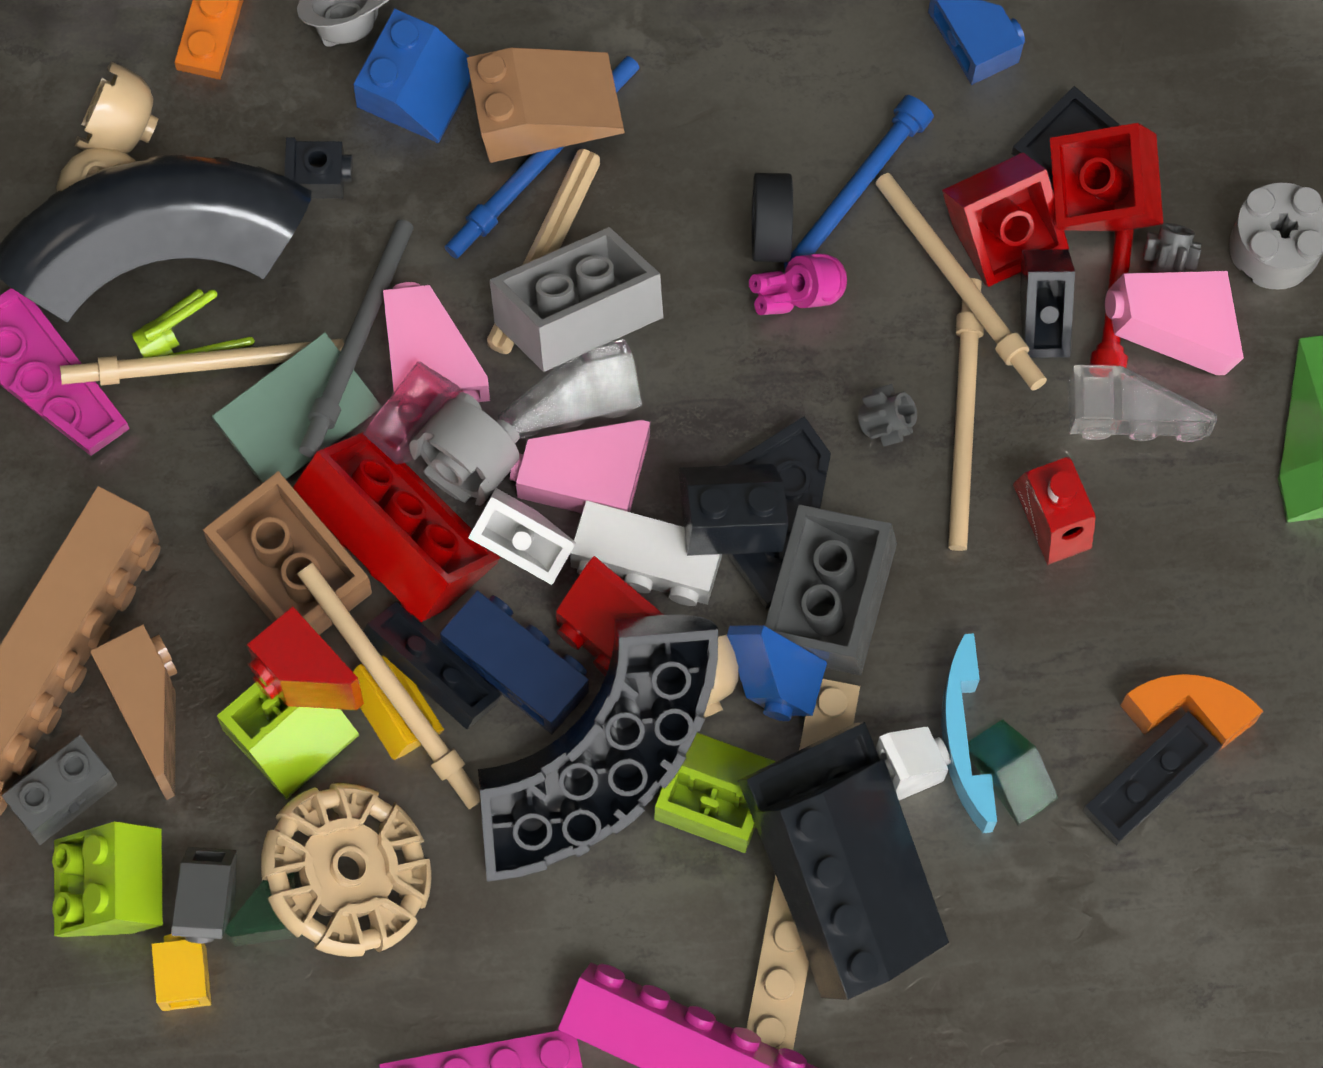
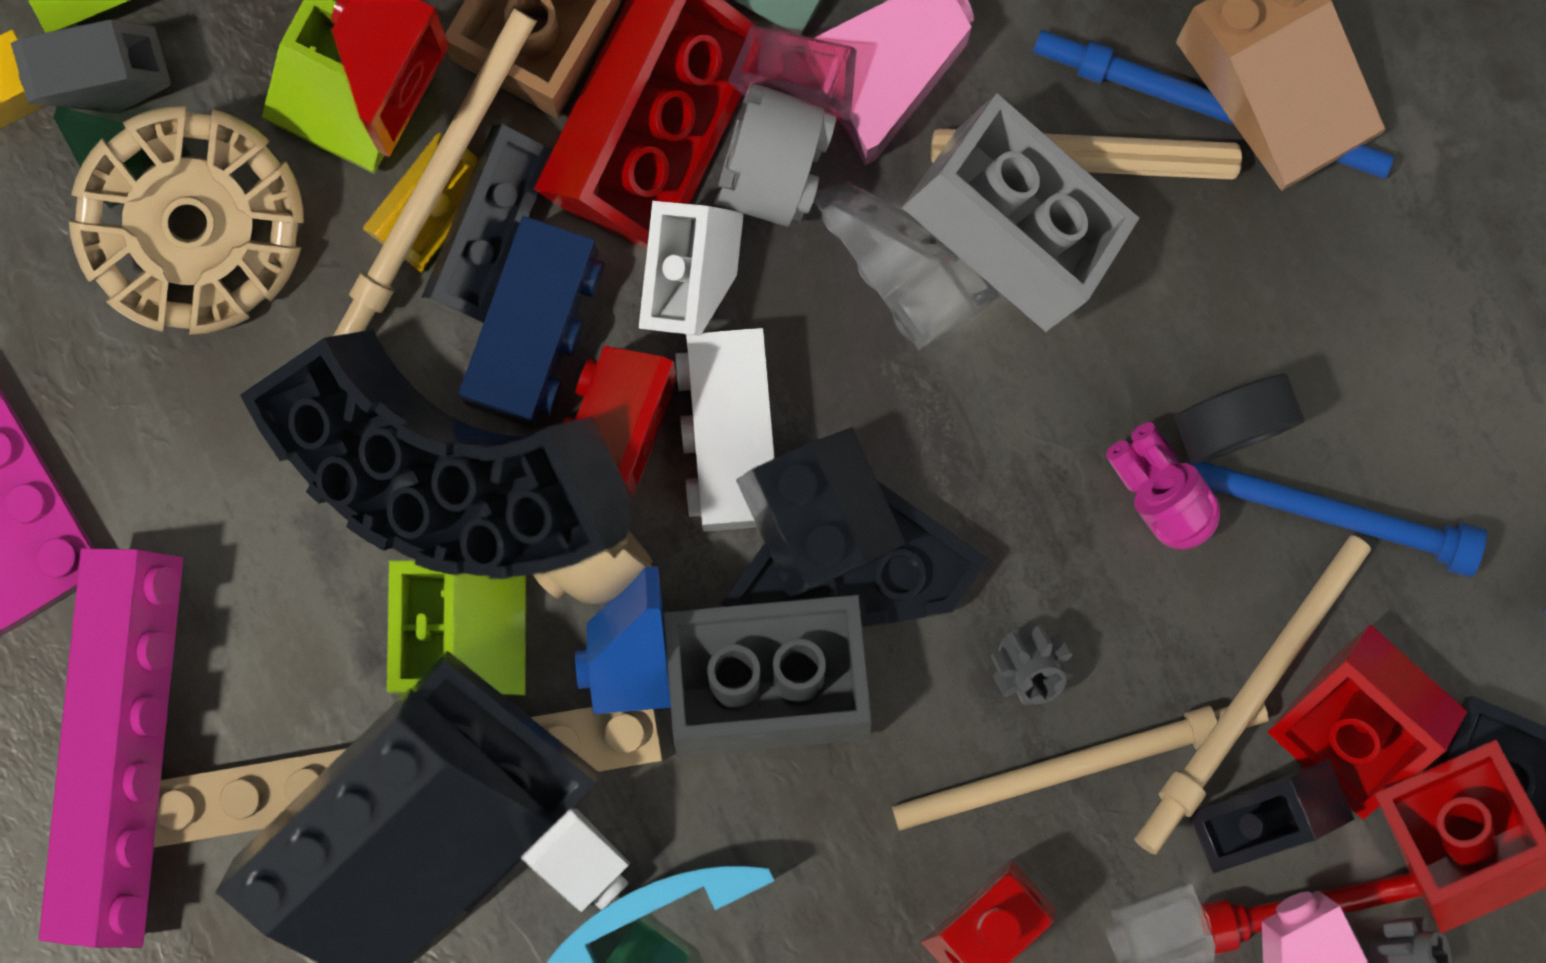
camera: 70 degrees right, 10 degrees up
bright pink slope [510,420,650,513] -> none

